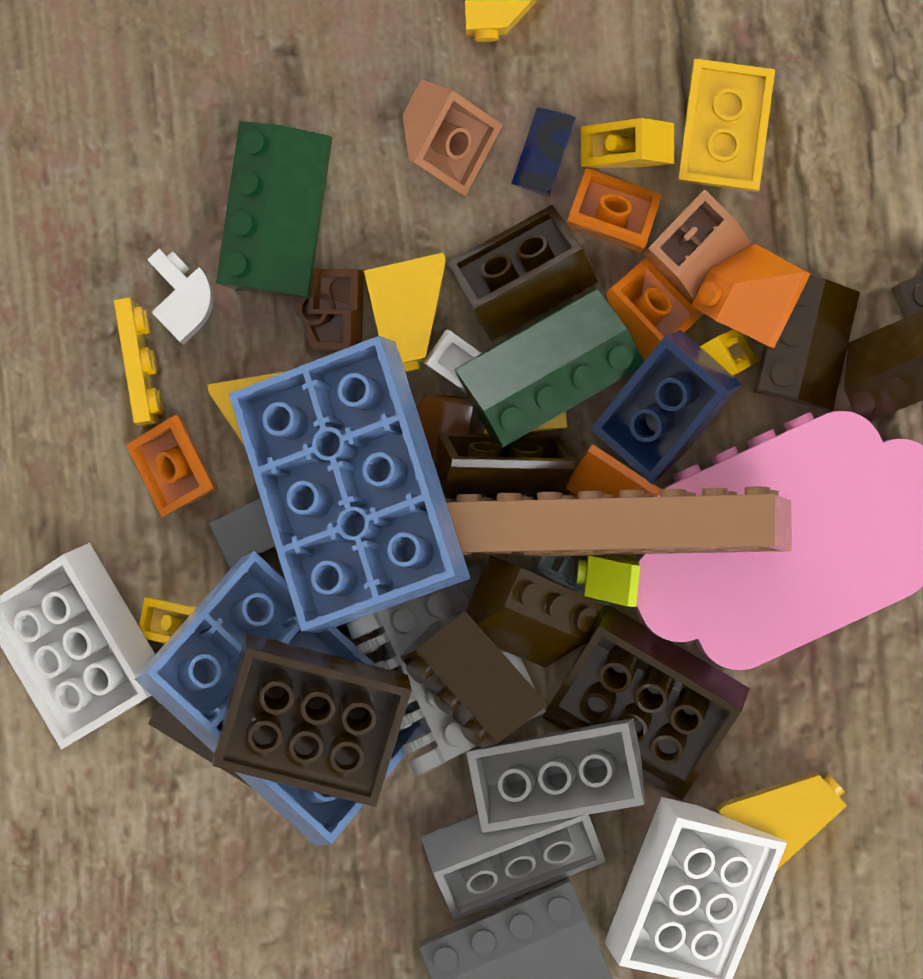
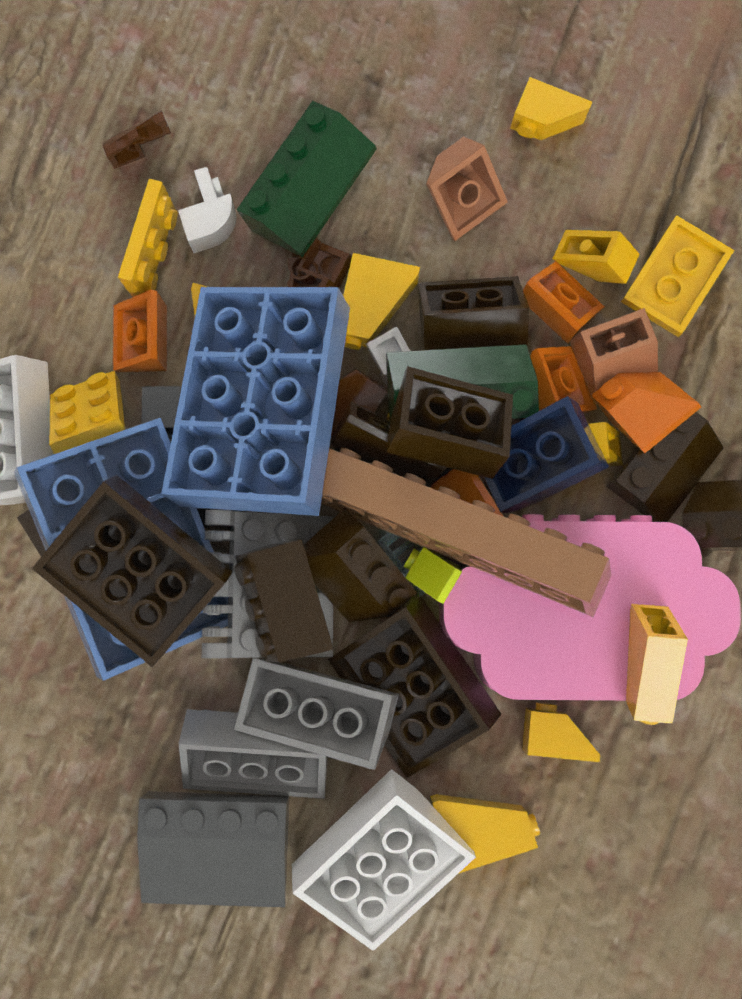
camera: 25 degrees right, 5 degrees down
slope [511,107,576,197] -> none
none -> yellow plate [49,370,125,454]
none -> reddish brown slope [102,110,171,169]
none -> dark brown slope [386,366,513,479]
none -> yellow slope [522,702,600,762]
none -> yellow slope [626,604,688,725]

